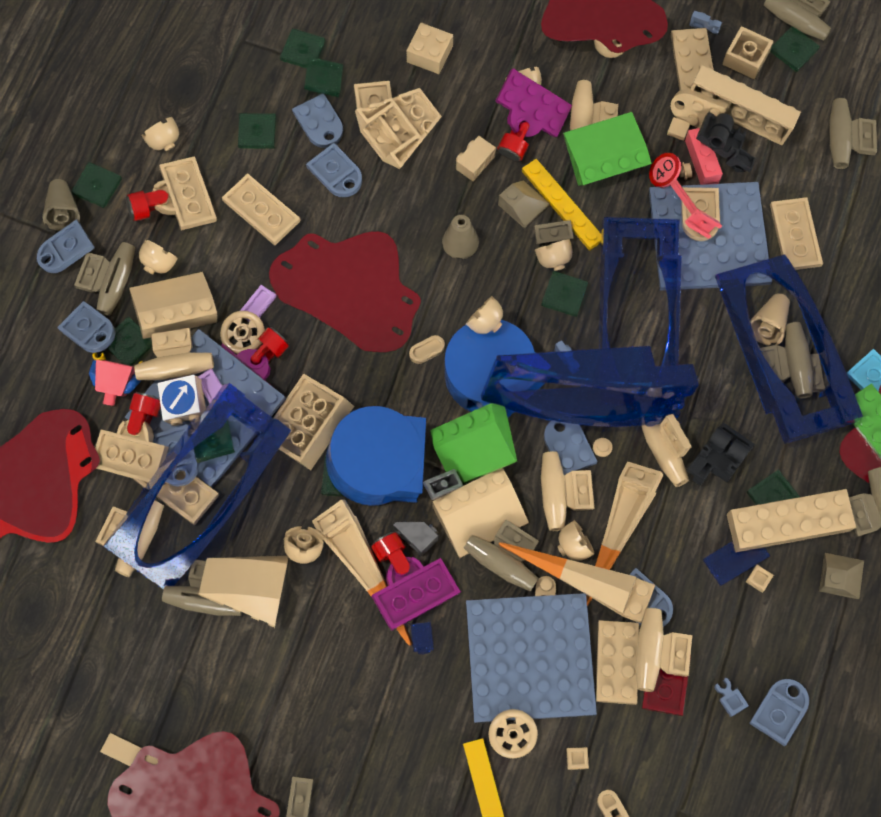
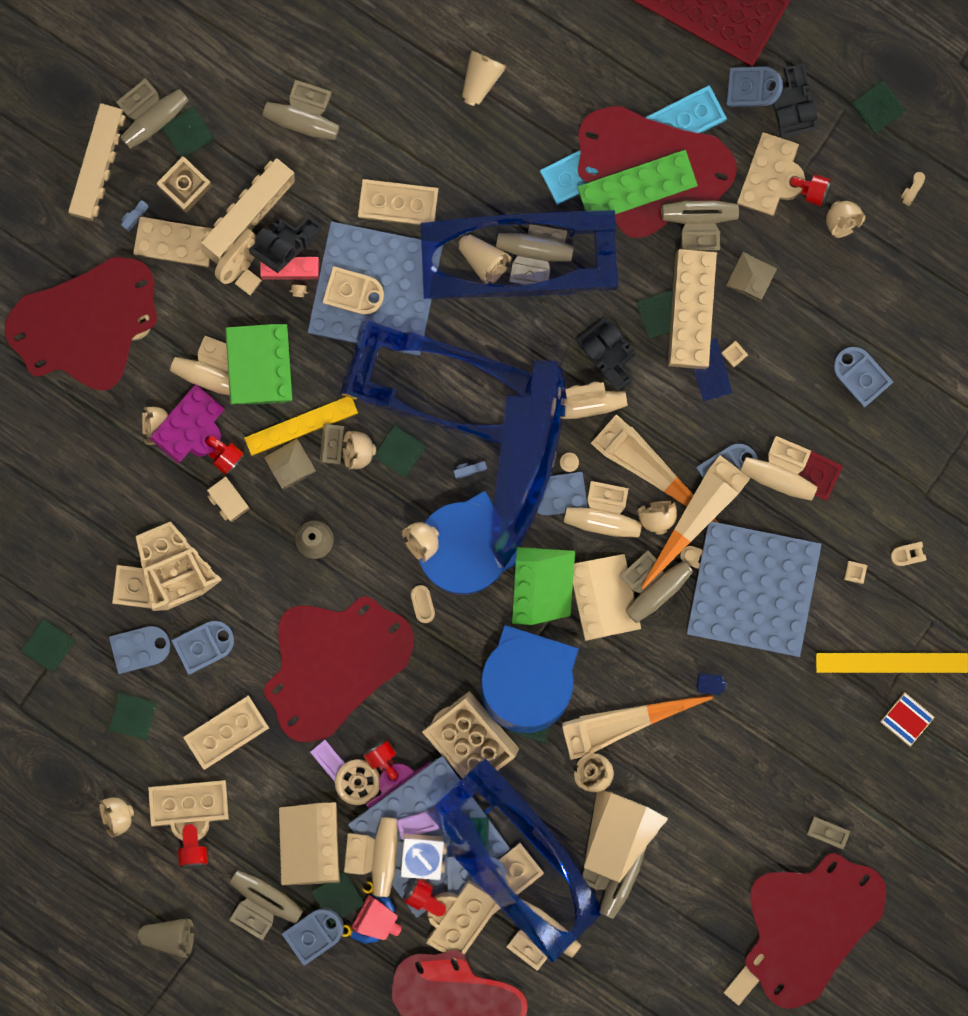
camera: 70 degrees left, 15 degrees up
sand blue plate [37,219,95,273] -> none
clear green plate [71,162,122,208] -> none
tan cylinder [139,240,178,275] -> none
clear green plate [304,57,343,97] -> none
magenta plate [371,532,460,631] -> none
flat silver slope [393,522,438,557] -> none
tan brick [406,23,453,74] -> none
flat silver slope [423,469,463,500] -> none
tan plate [488,709,538,759] -> none
tan plate [596,621,639,705] -> none
coral piece [649,153,722,239] -> none
sand blue plate [714,678,749,717] -> none

